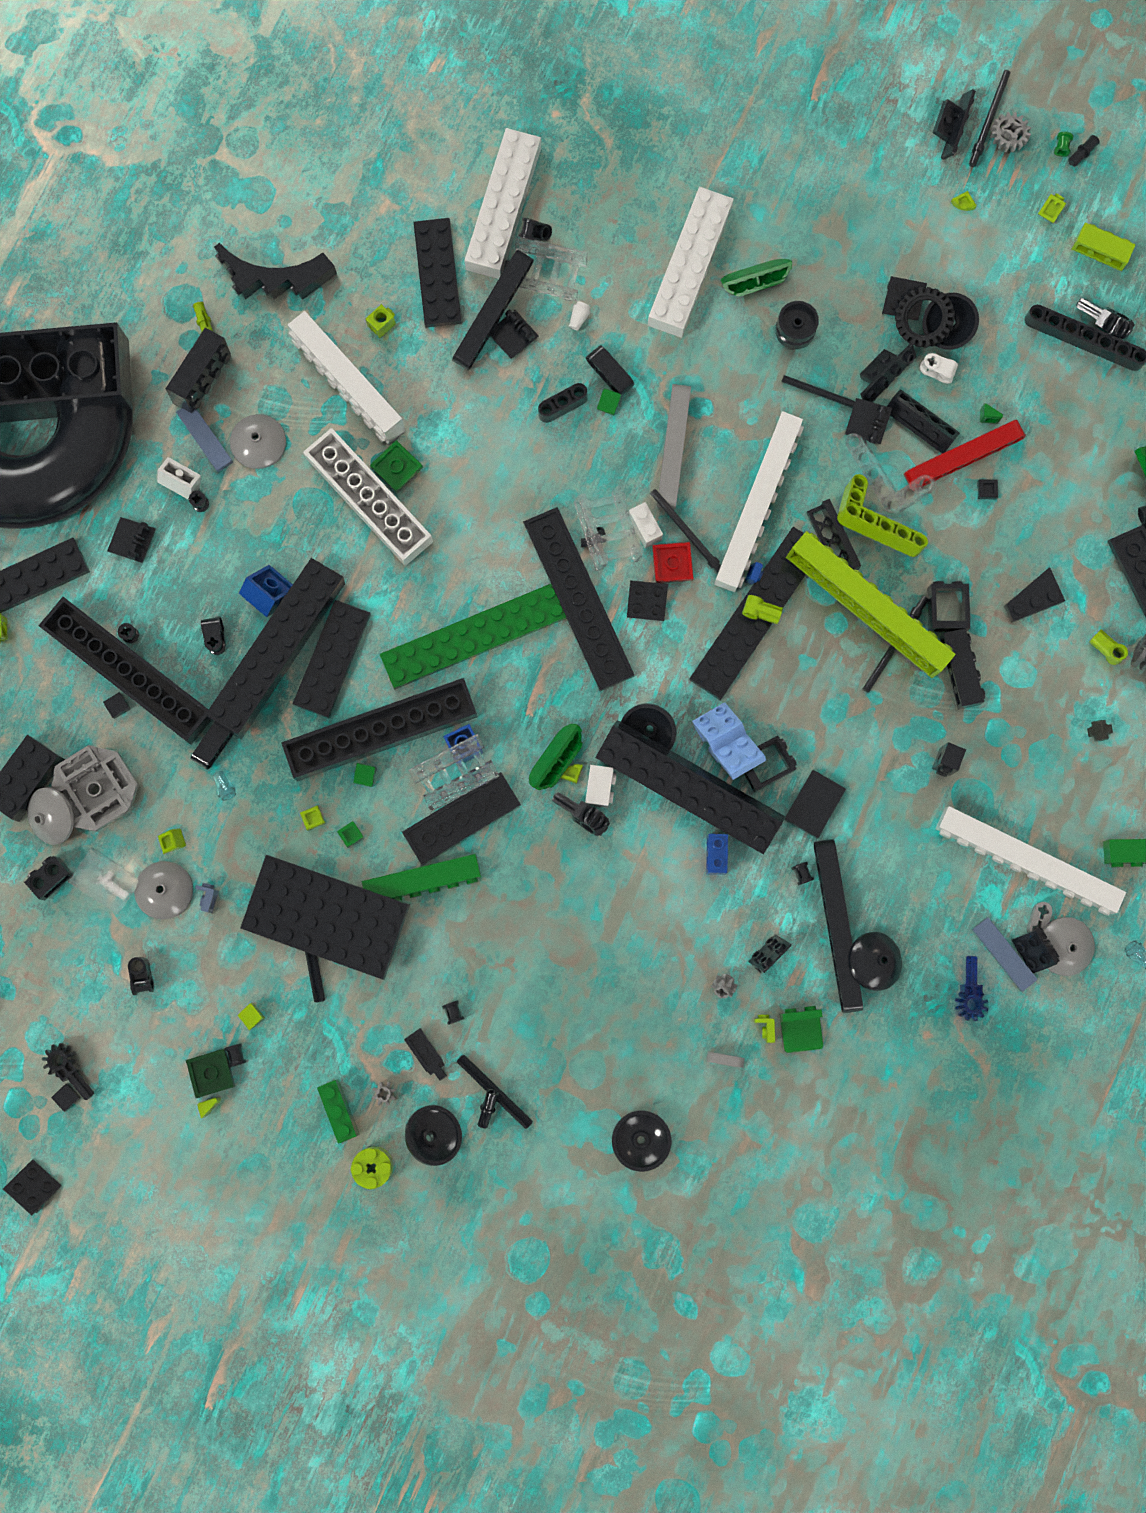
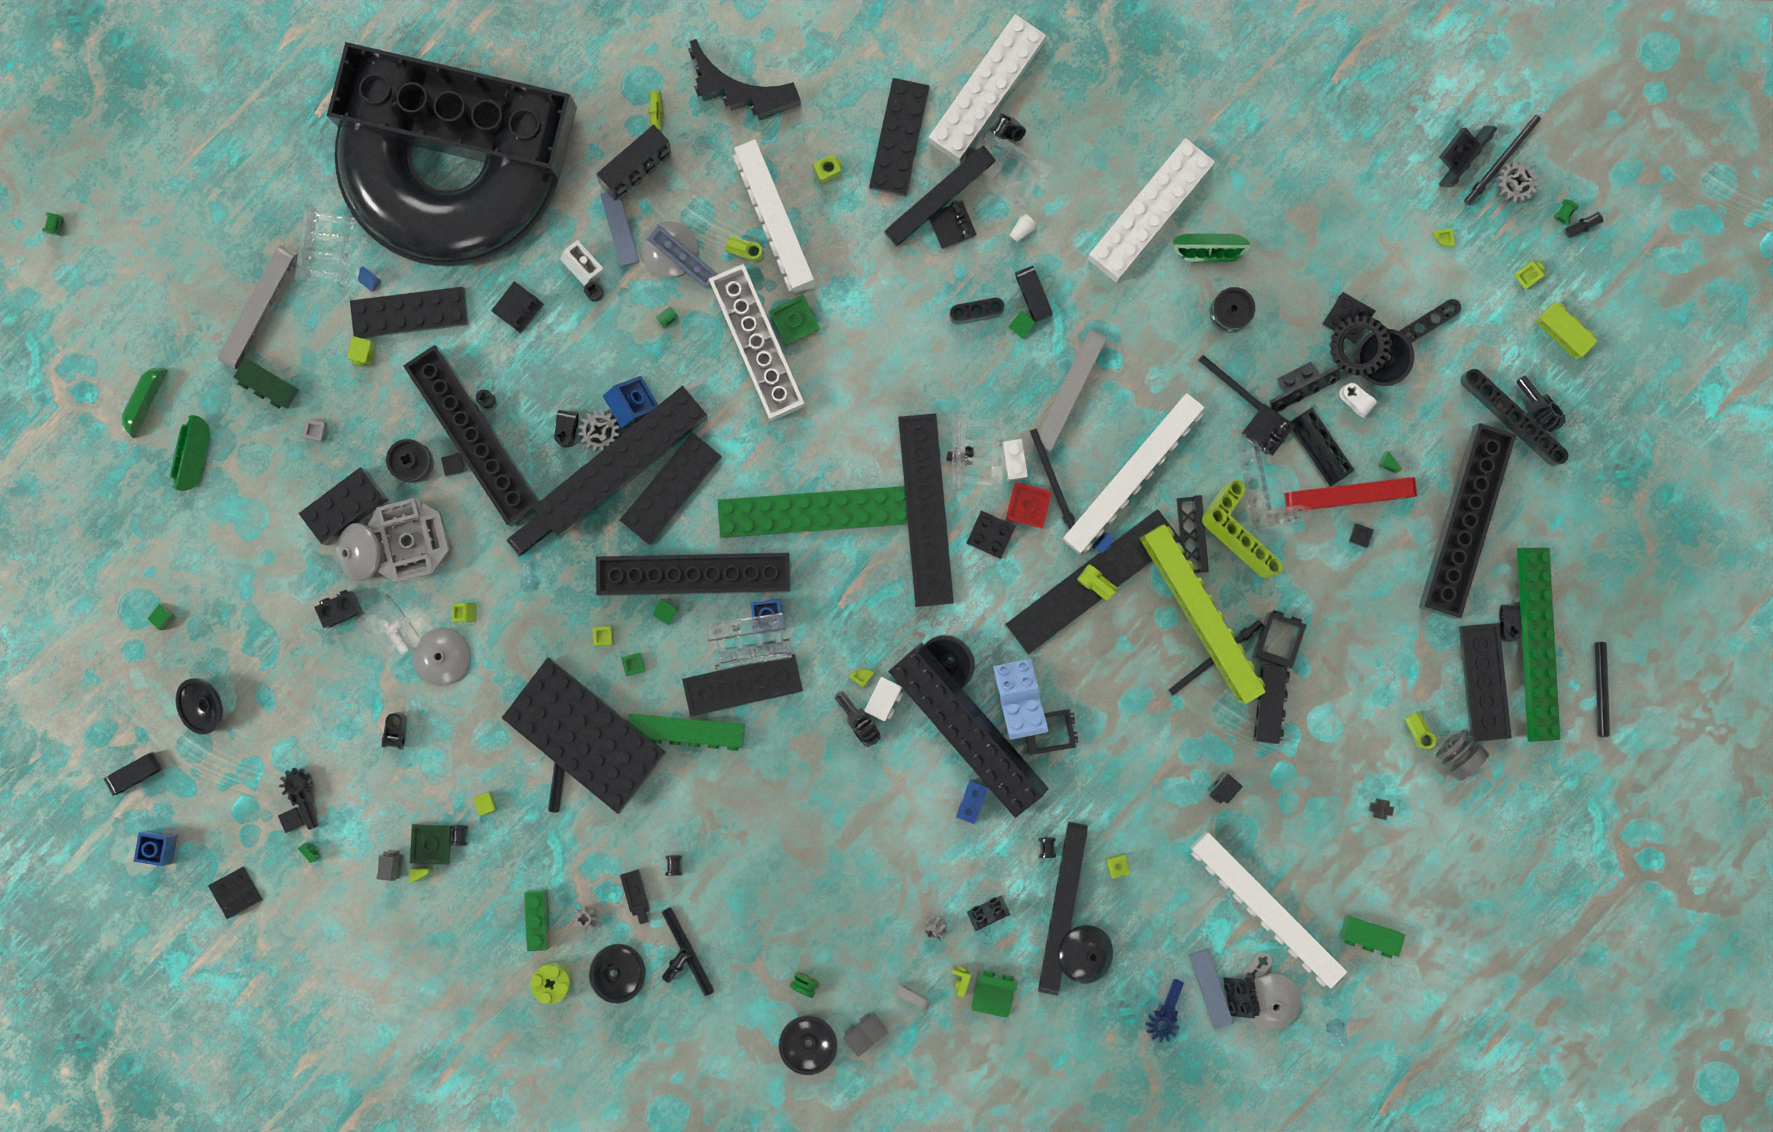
camera: 25 degrees right, 5 degrees up
sand blue bracket [195,883,219,914] -> none
green brick [529,724,583,790] -> none
black tile [784,770,846,839] -> none
black wing [1004,567,1065,623] -> none
none -> green plate [298,842,321,863]
none -> dark grey brick [376,850,404,881]
none -> black wheel [386,439,434,483]
none -> light grey gear [578,410,620,452]
none -> sand blue tile [646,224,717,288]
none -> green slope [656,307,678,328]
none -> lime piece [725,235,764,263]
none -> green wheel [789,971,820,998]
none -> dark grey brick [843,1012,889,1057]
none -> lime brick [1104,853,1131,879]
none -> black beam [1399,299,1461,343]
none -> black brick [1418,423,1516,619]

